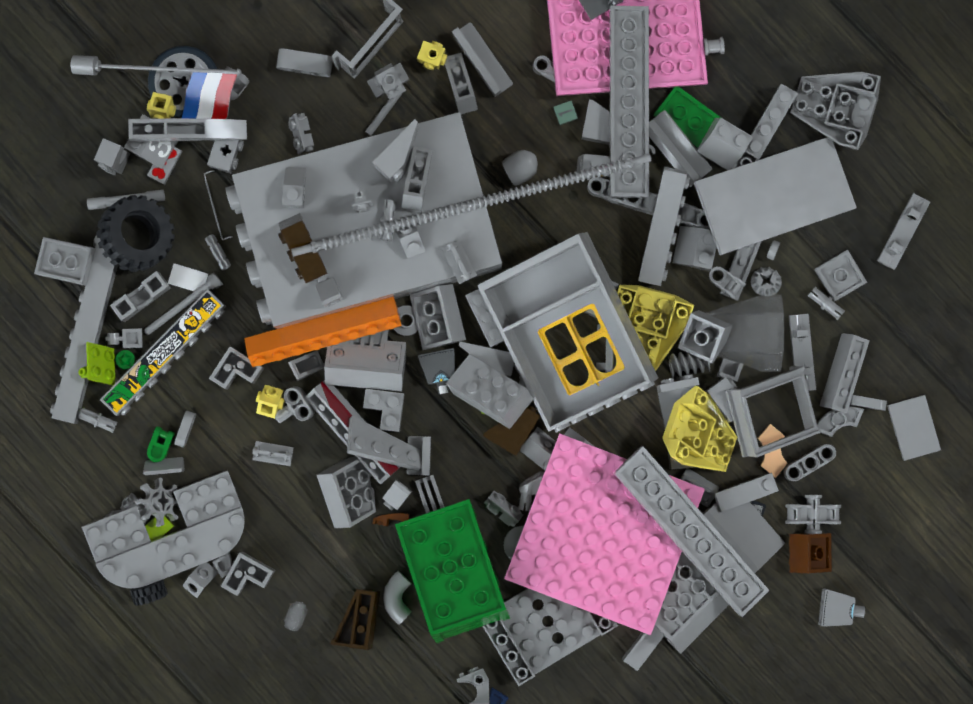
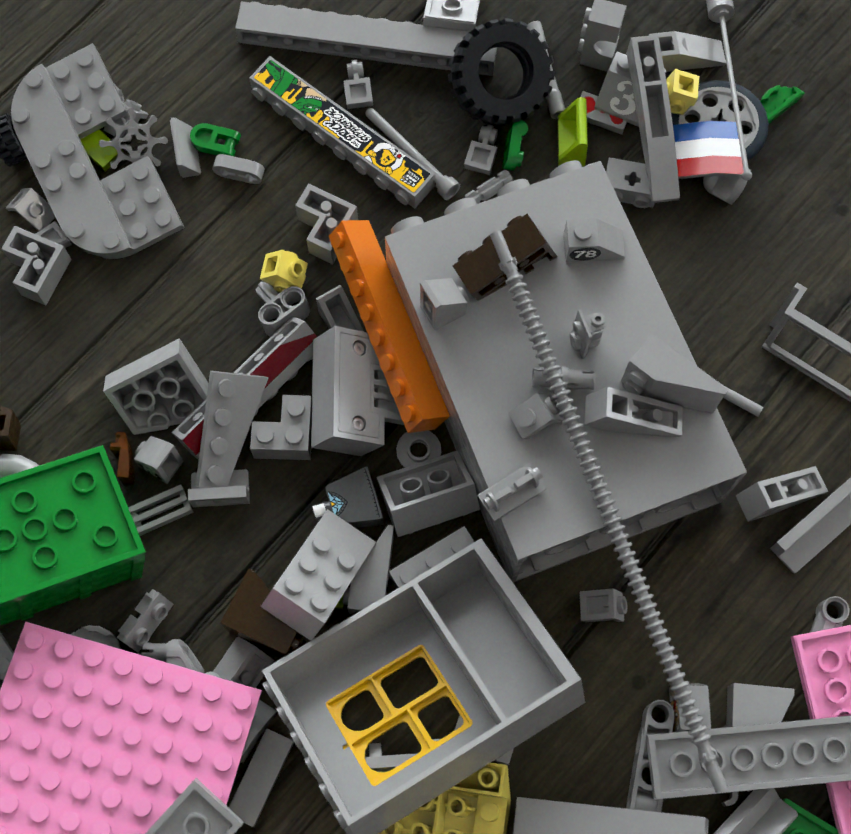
camera: 85 degrees right, 15 degrees down
lime hinge [78,342,115,386] -> none
light grey axle [78,408,118,433] -> none
light grey arch [110,271,171,322] -> none
green tile [116,350,136,369] -> none
white sticker [168,264,208,291] -> none
light grey hinge [253,441,294,466] -> none
light grey beam [276,49,333,77] -> none
light grey hinge [288,113,314,155] -> none
light grey tile [367,63,410,100] -> none
light yellow brick [417,41,448,70] -> none
light grey piece [502,150,538,186] -> none
sand green tile [553,101,578,125] -> none
none -> light grey tile [229,728,294,827]
none -> light grey plate [464,124,498,175]
none -> green plate [502,121,528,171]
none -> lime tile [558,97,588,167]
none -> light grey bracket [580,589,627,622]
none -> light grey slope [649,31,726,72]
none -> green tile [760,85,805,124]

